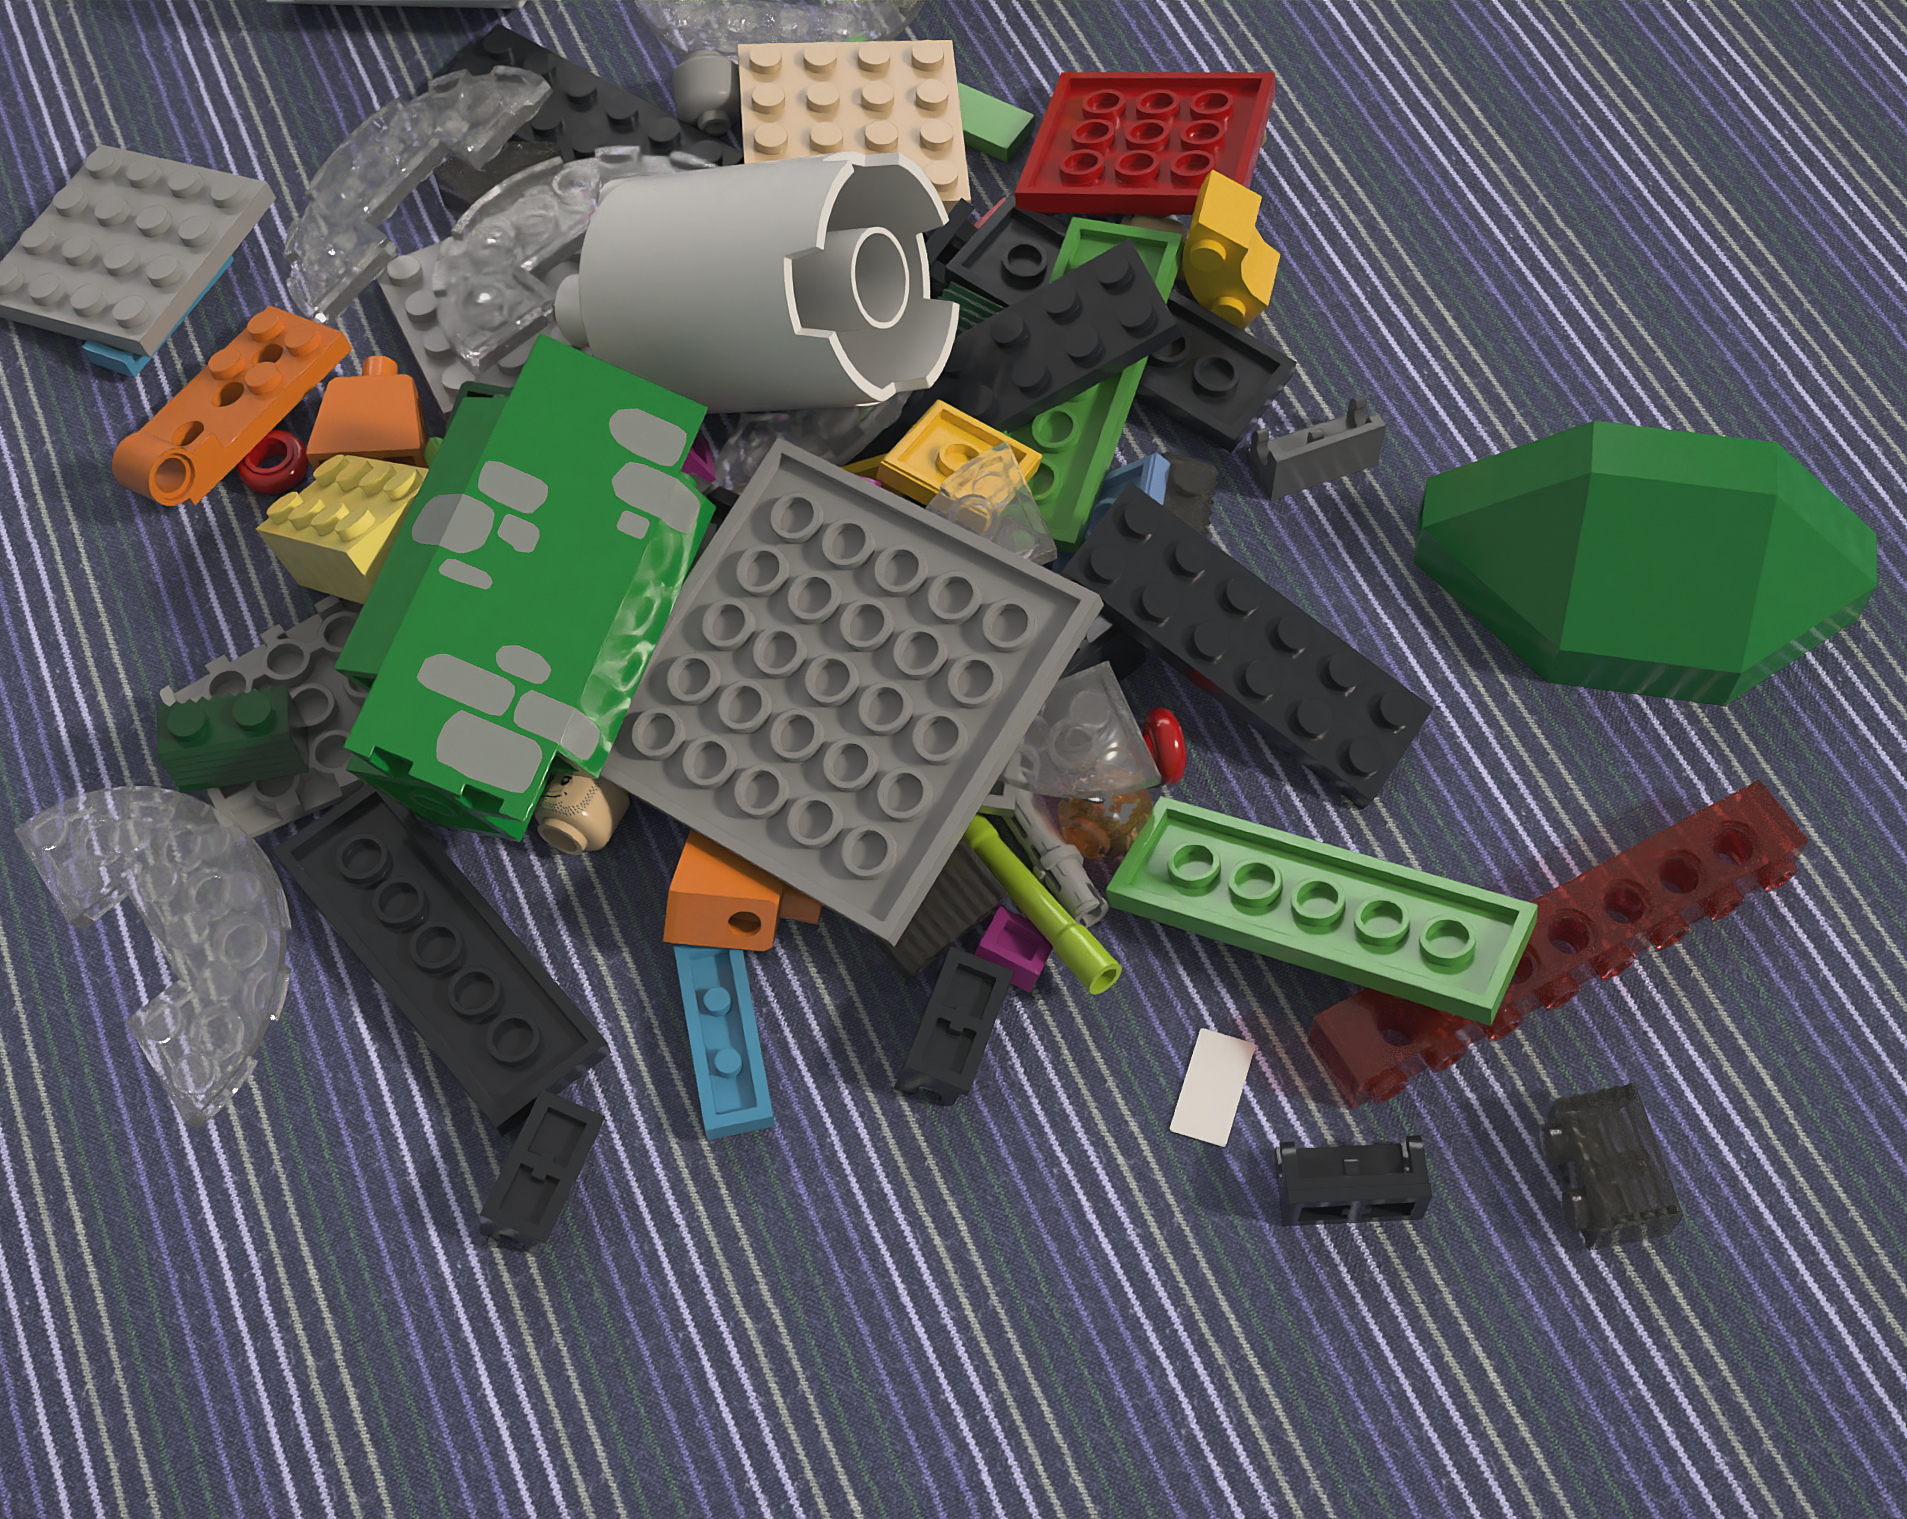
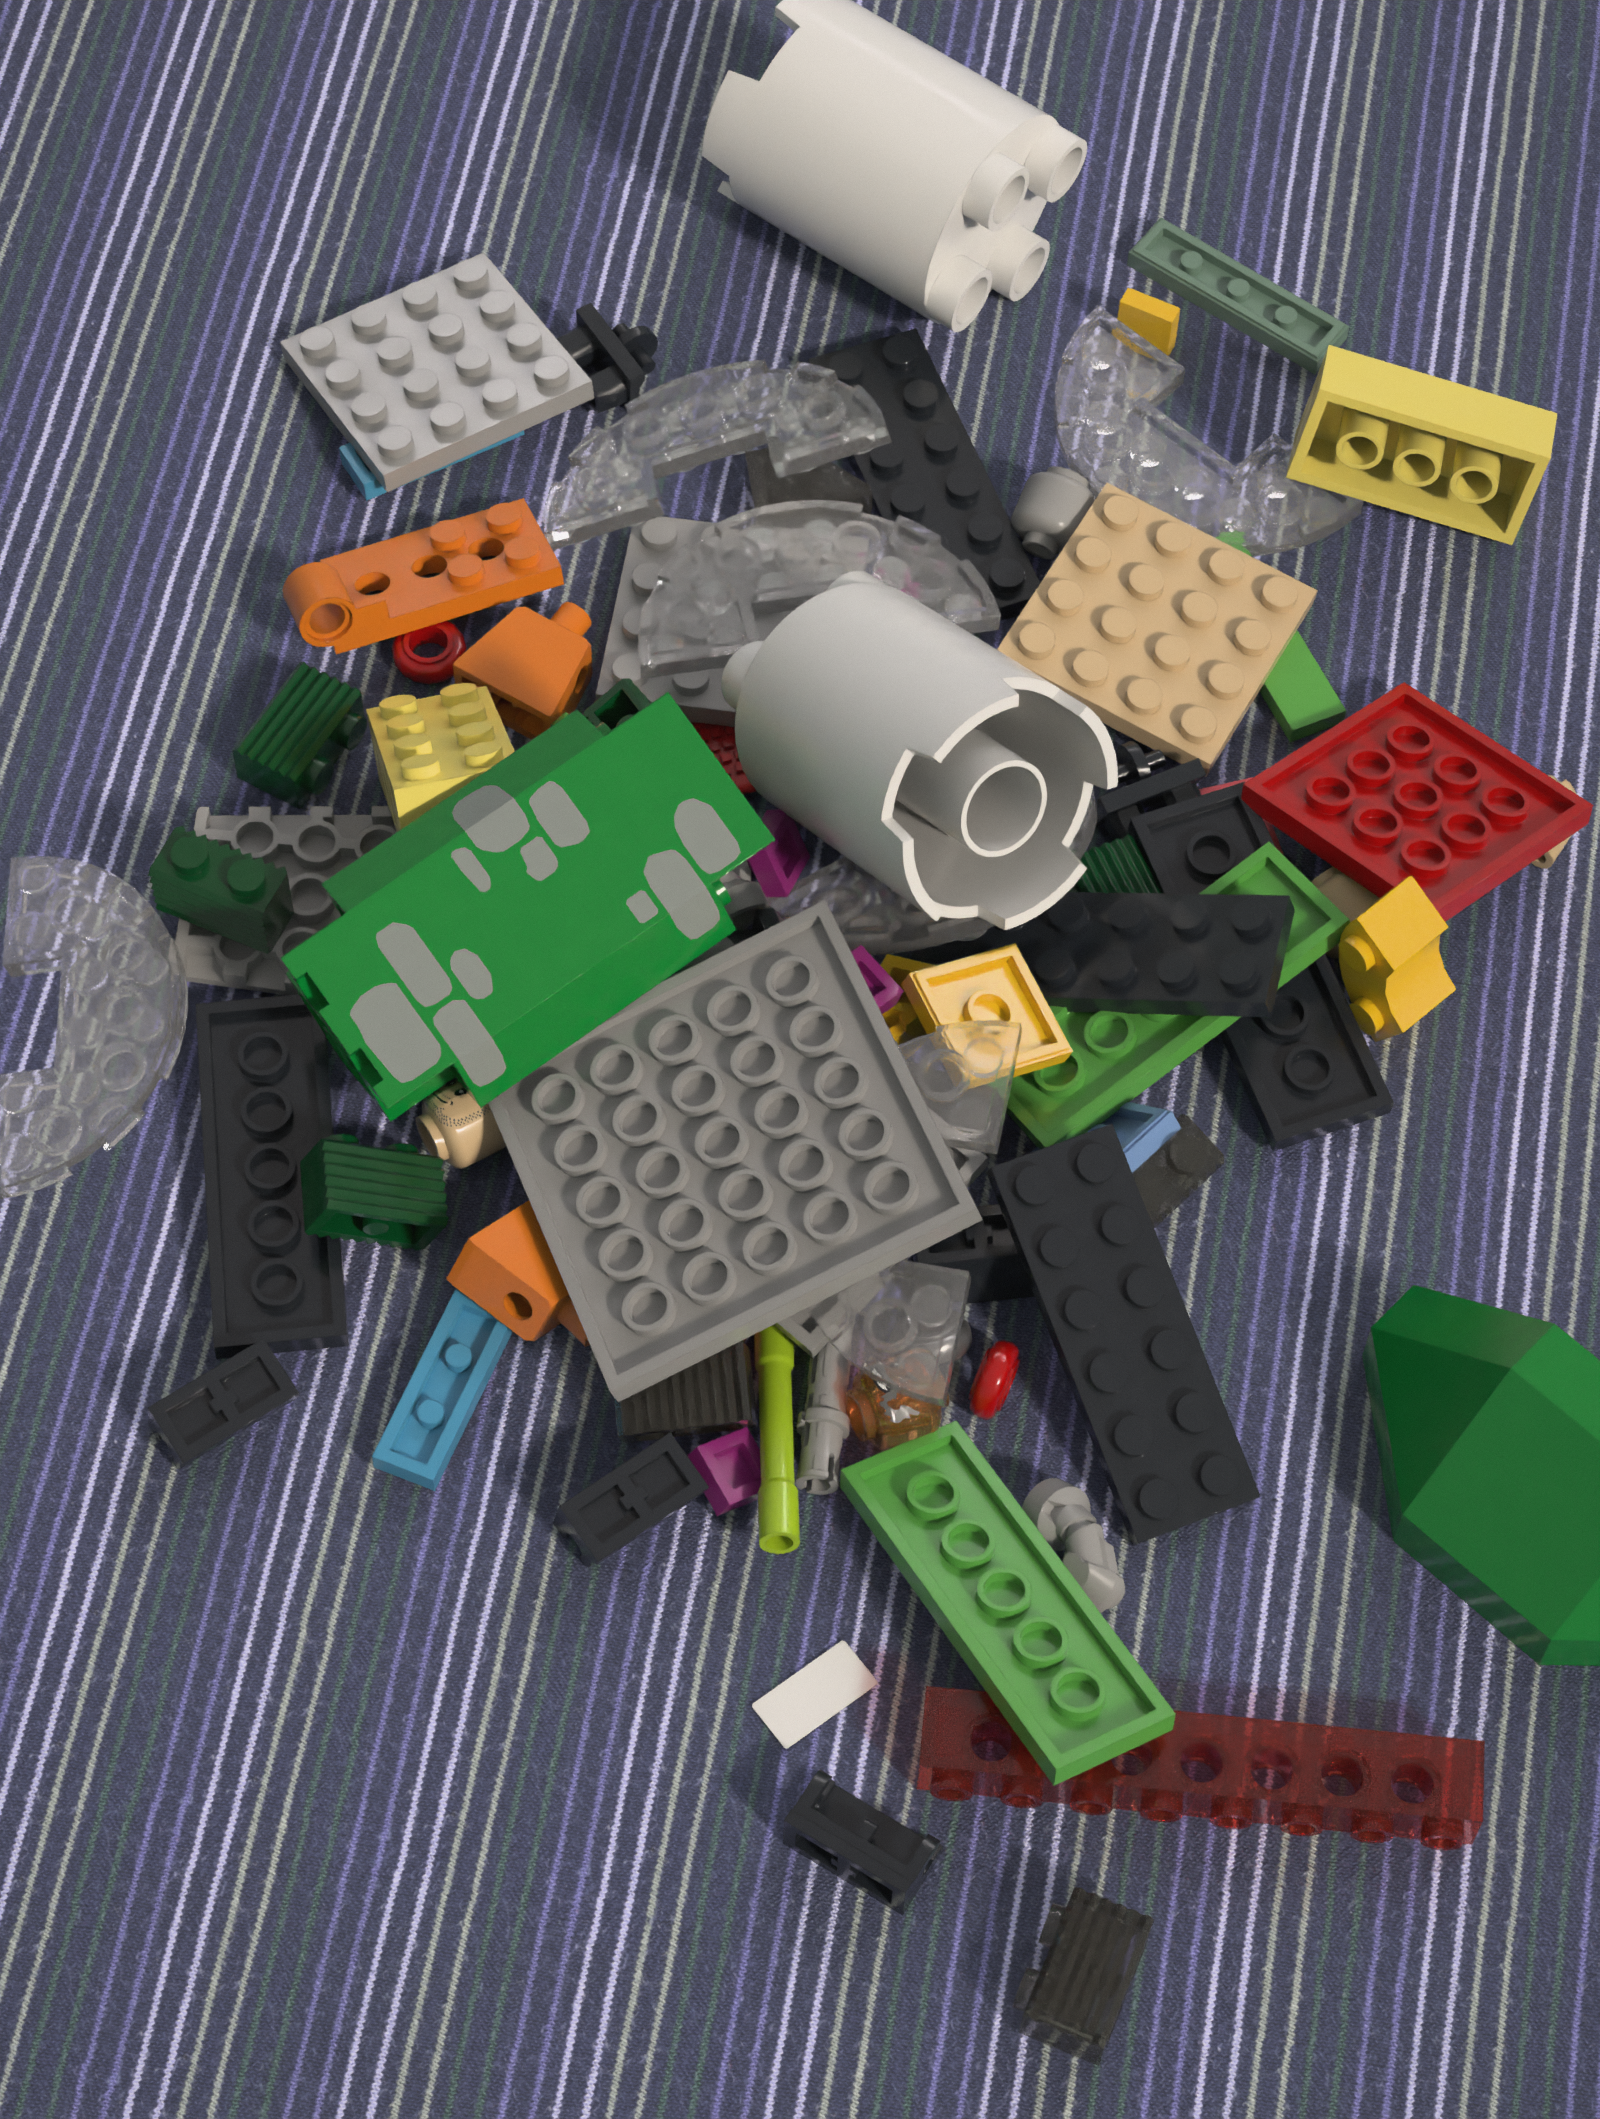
camera: 30 degrees right, 0 degrees up
dark grey hinge [1246,395,1386,501] -> none
none -> dark green brick [232,662,367,809]
none -> dark green brick [300,1134,449,1251]
none -> black hips [557,303,658,417]
none -> light grey arm [1022,1478,1125,1613]

